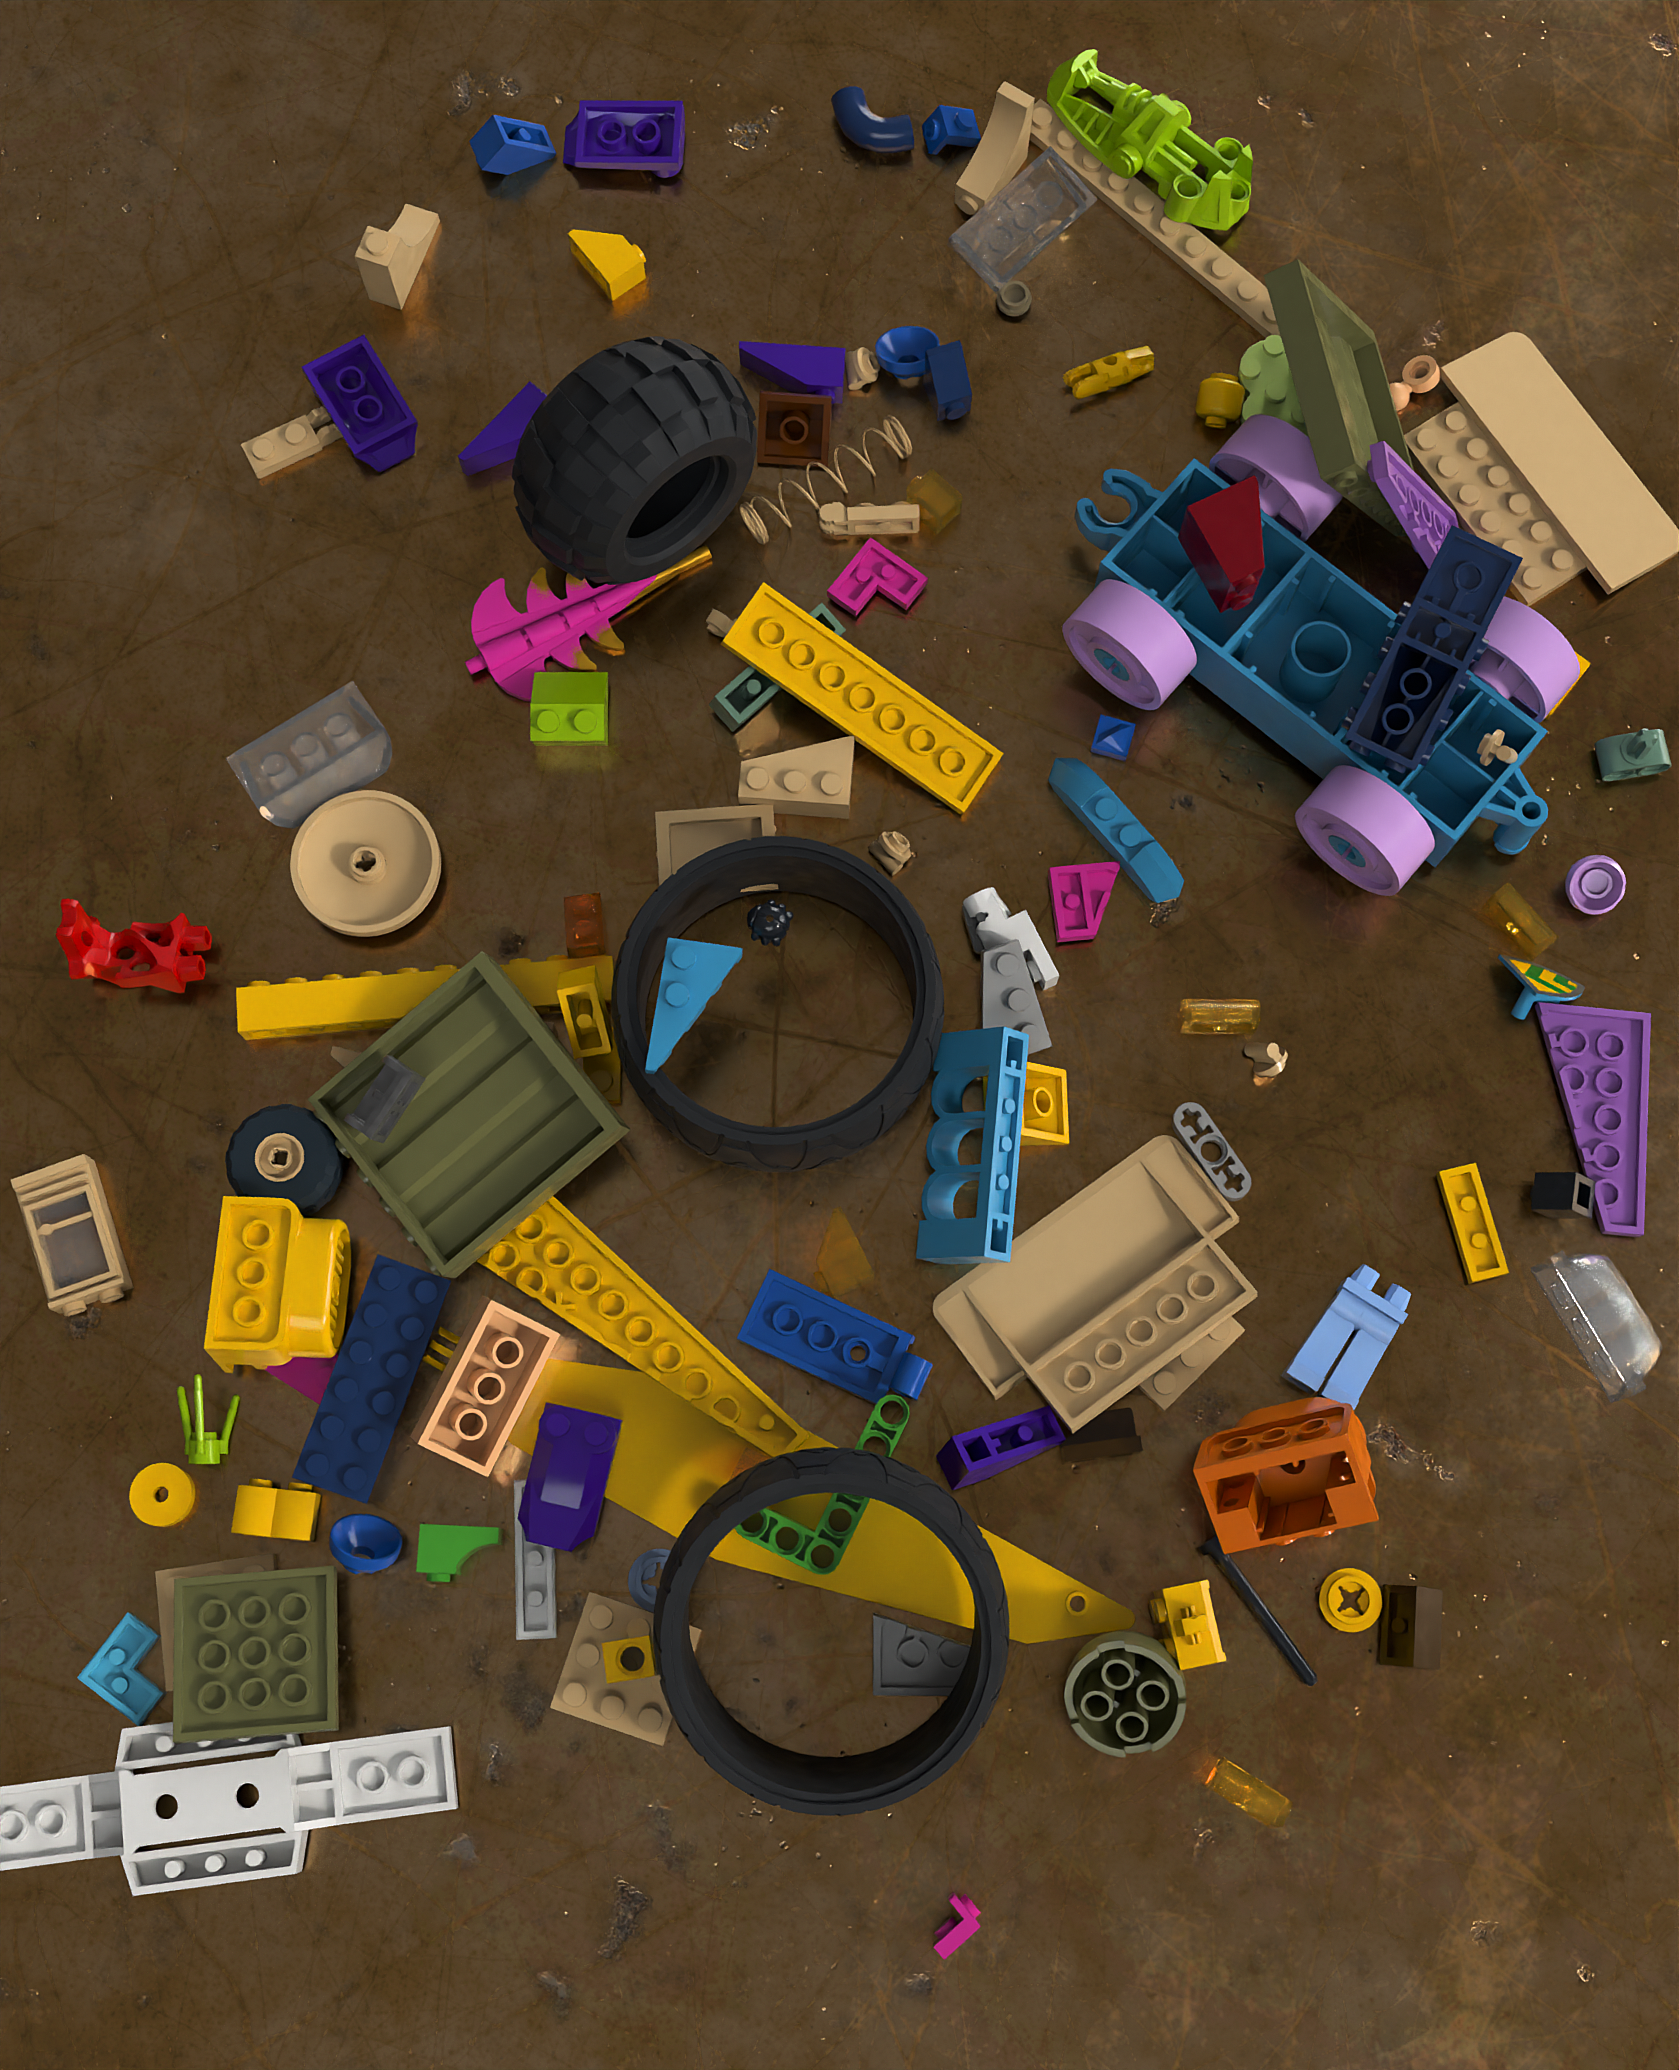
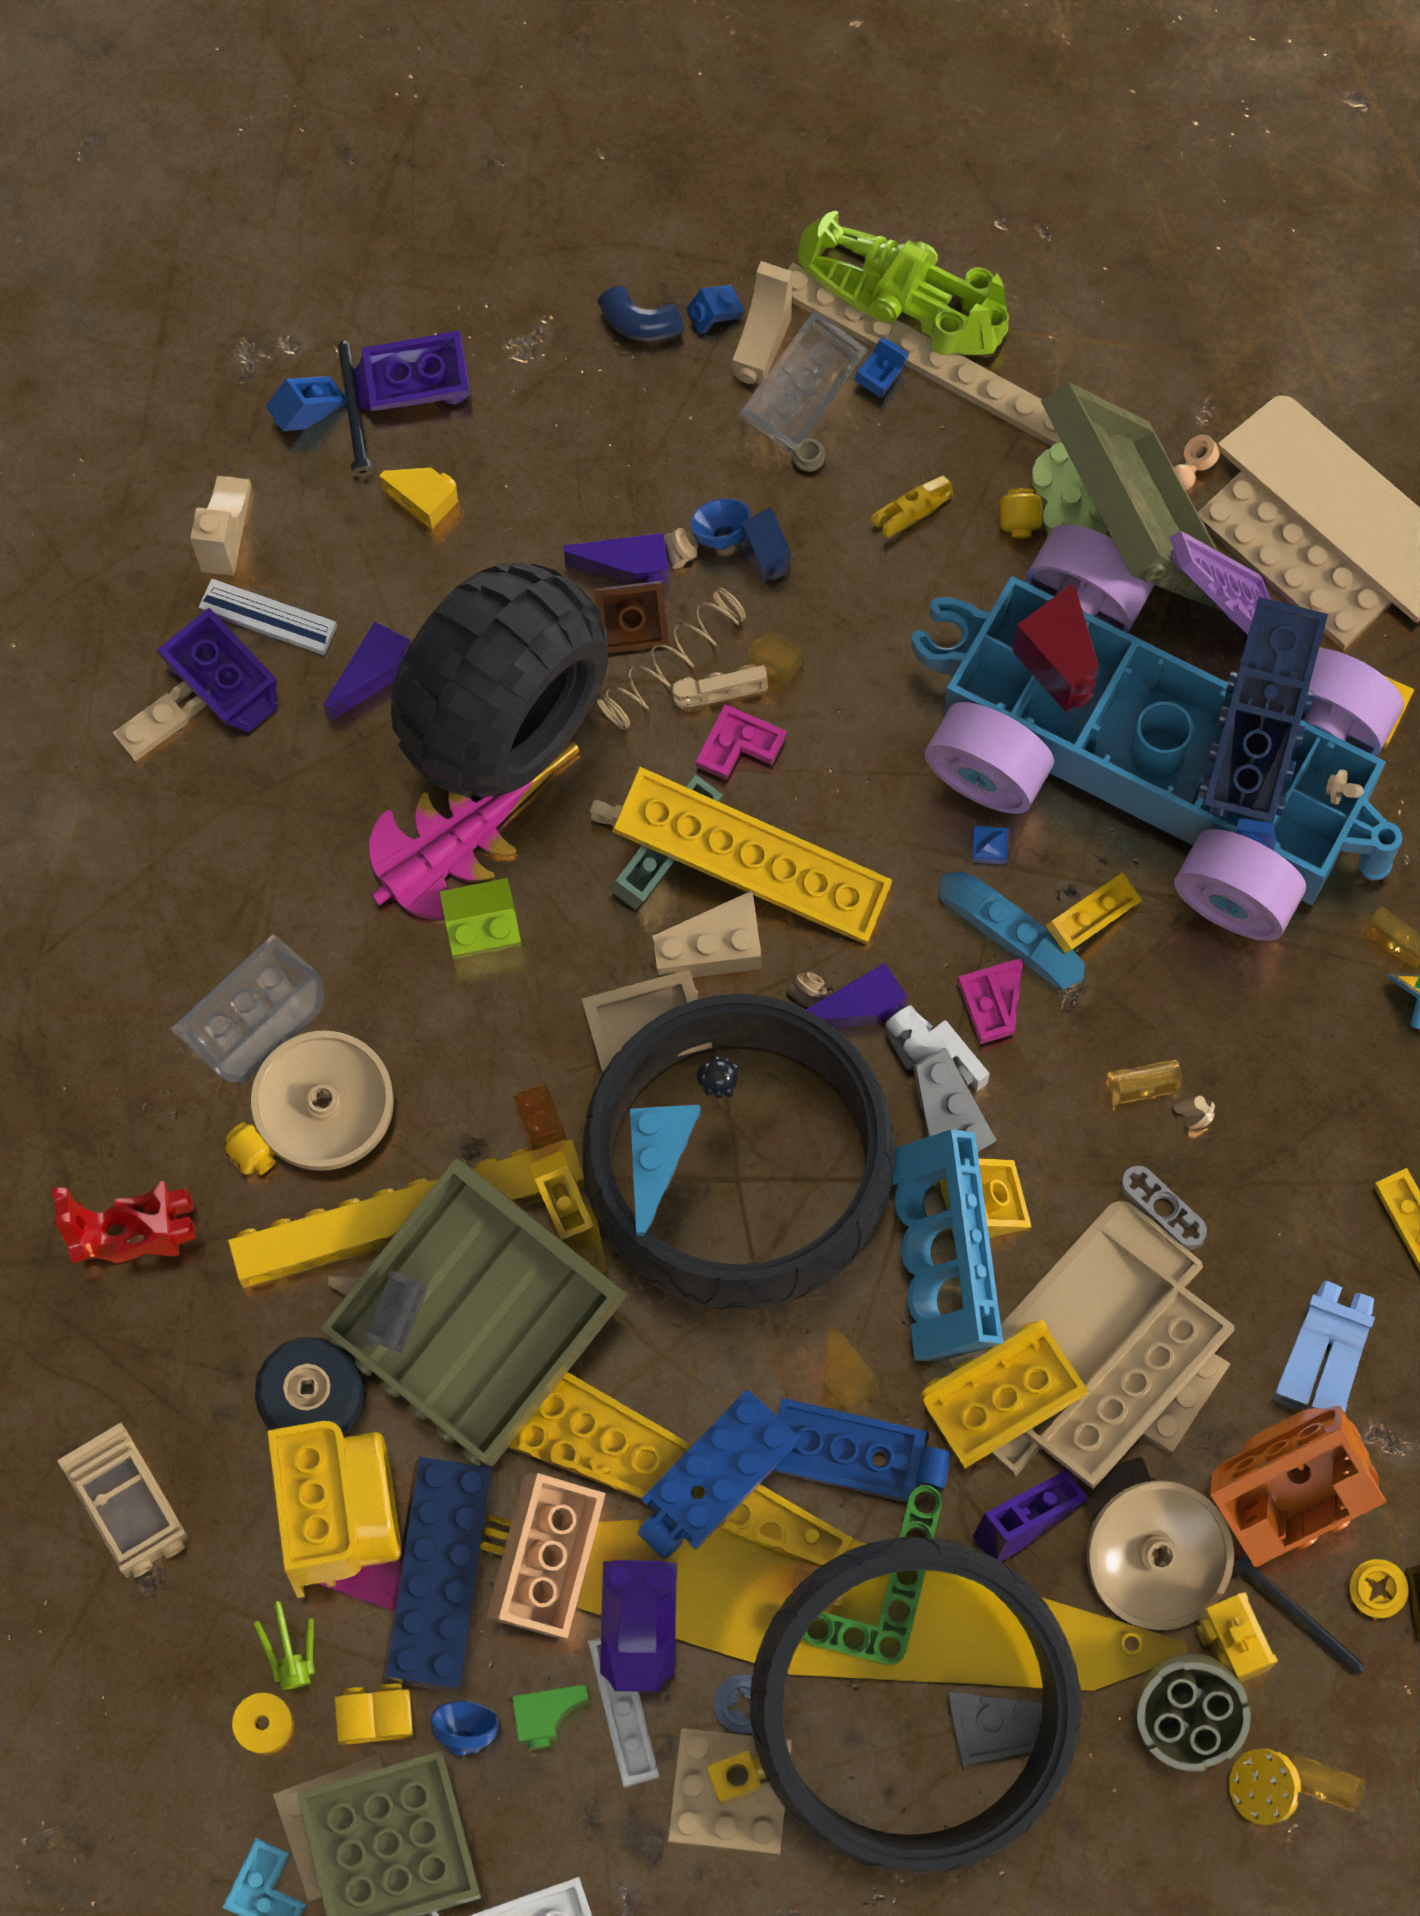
camera: 10 degrees left, 5 degrees down
none -> white tile [198,579,337,656]
none -> yellow head [225,1122,276,1175]
none -> black bar [338,340,375,477]
none -> blue hinge [637,1389,801,1559]
none -> dark purple slope [805,963,907,1029]
none -> blue bracket [854,337,909,398]
none -> yellow bracket [920,1320,1089,1469]
none -> yellow plate [1045,872,1142,954]
none -> tan dish [1087,1481,1234,1630]
none -> yellow tile [1229,1748,1301,1825]
none -> blue tile [1237,818,1276,851]

